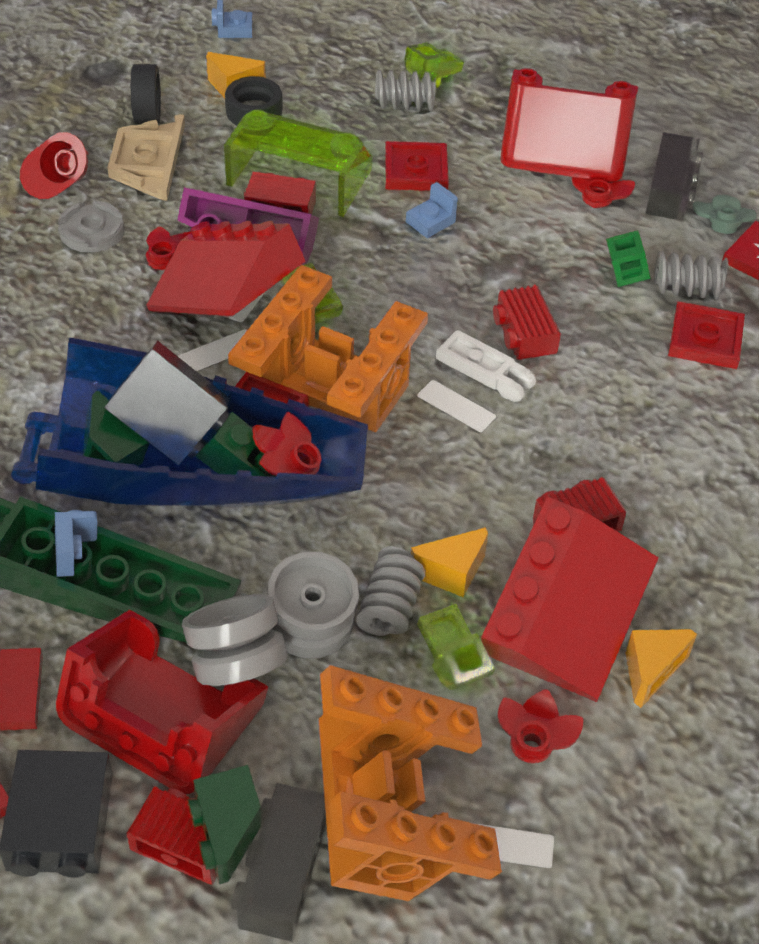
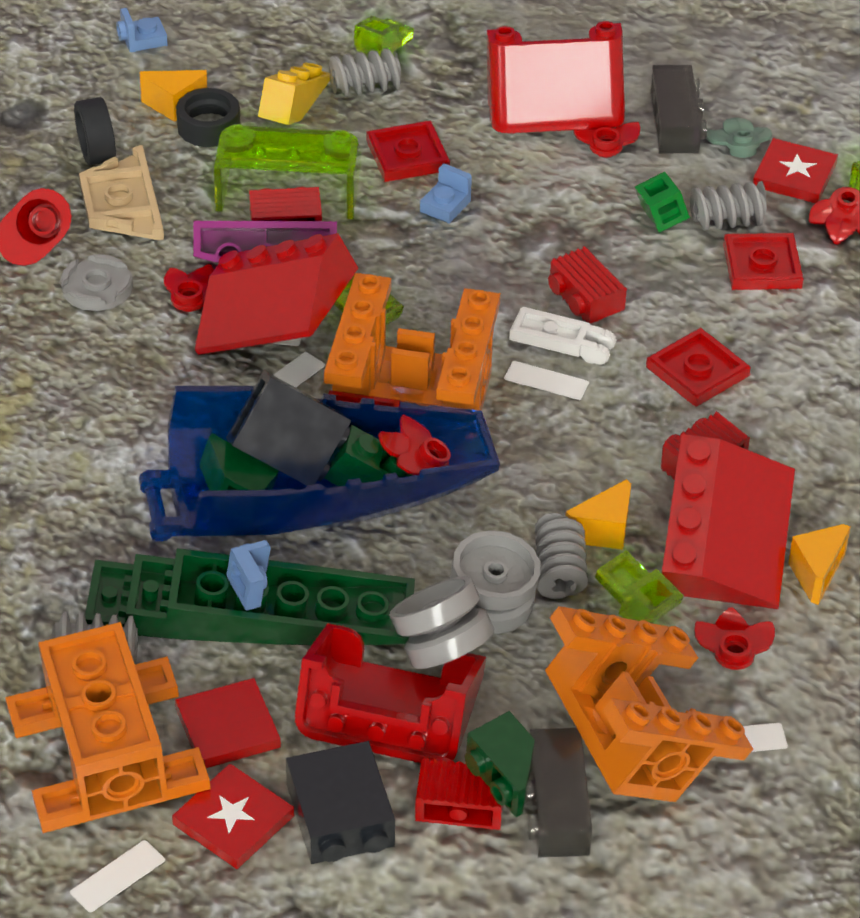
camera: 15 degrees left, 5 degrees down
none -> yellow slope [258,62,330,125]
none -> red tile [646,327,751,407]

